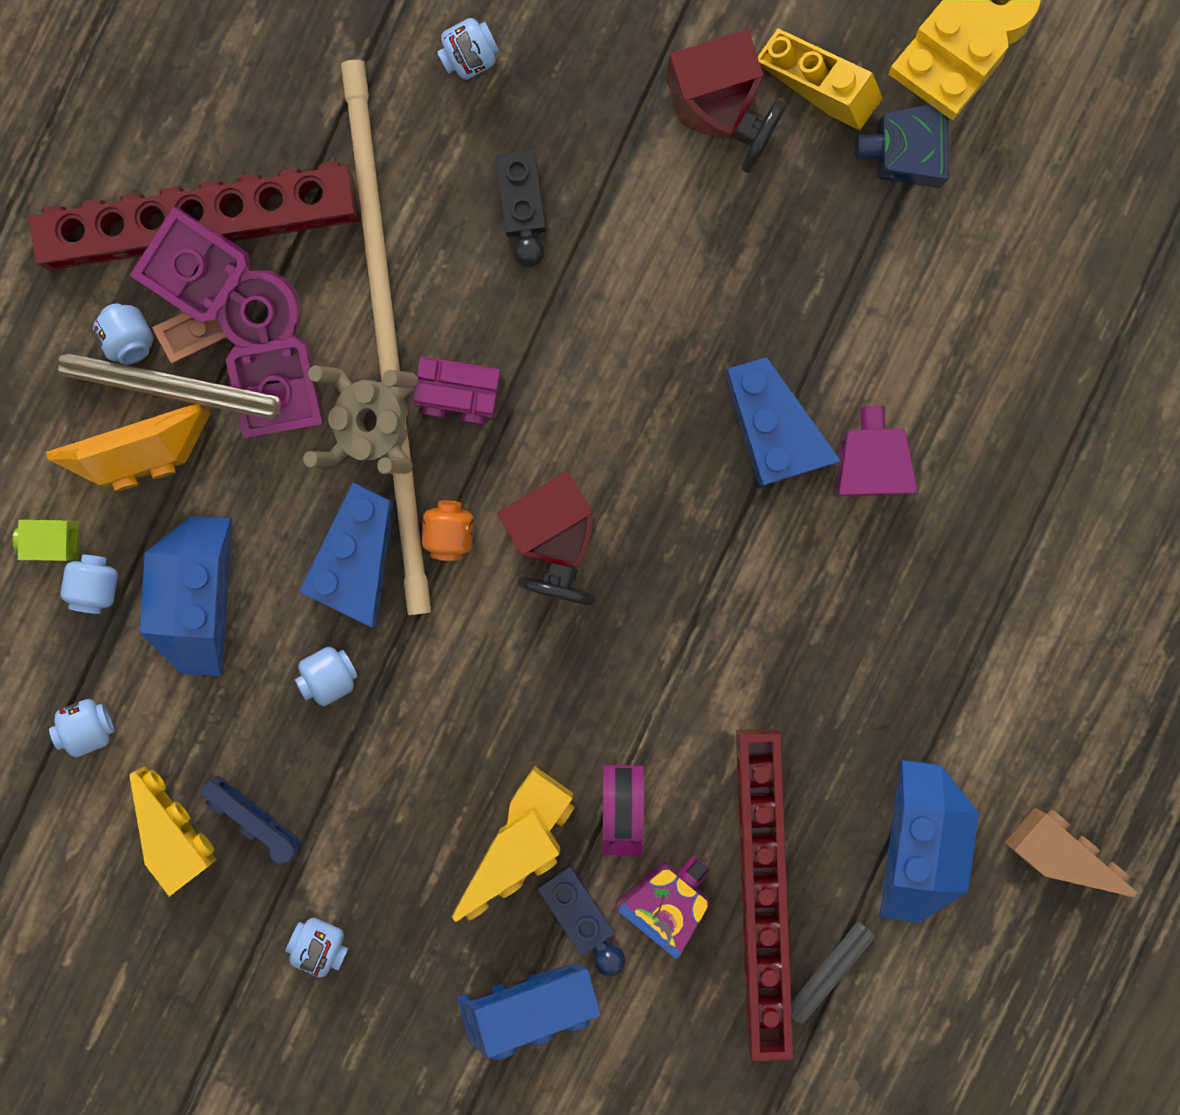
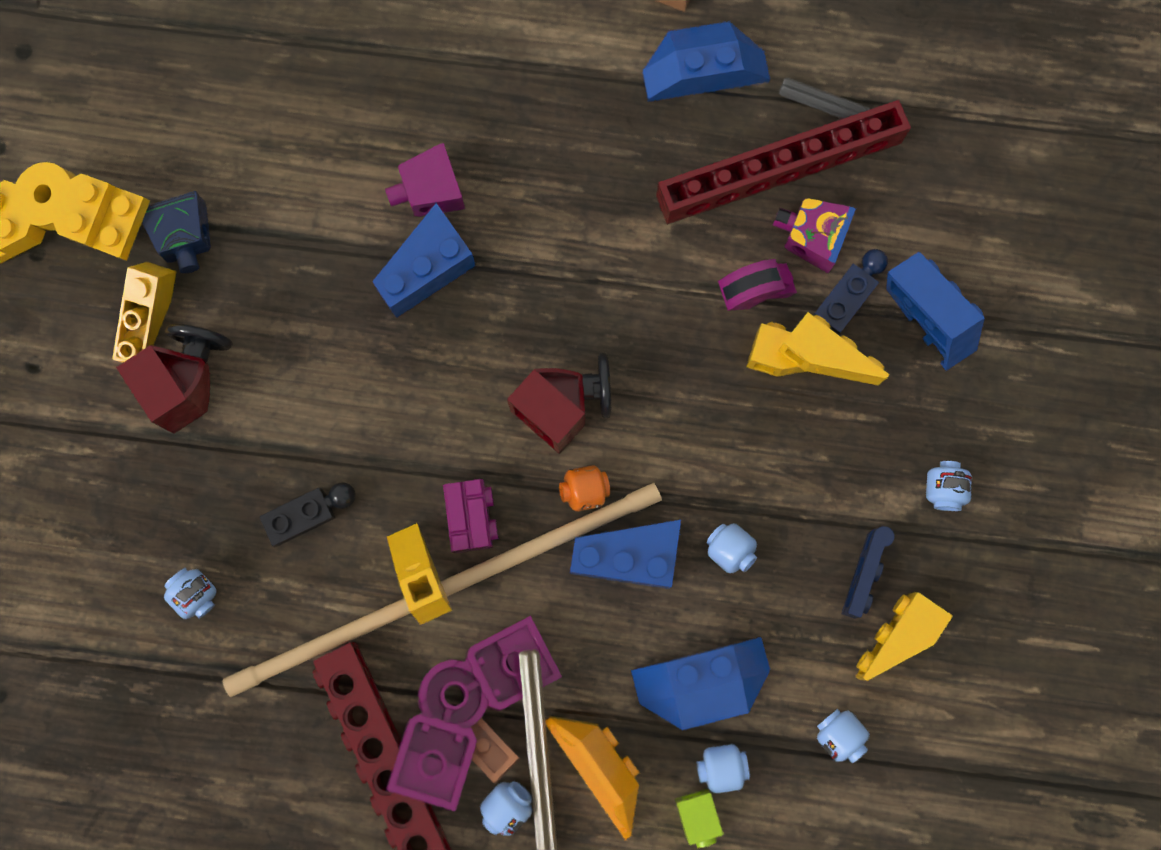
camera: 105 degrees left, 10 degrees down
dark tan plate [303,365,418,474] -> none
none -> yellow slope [387,523,452,625]

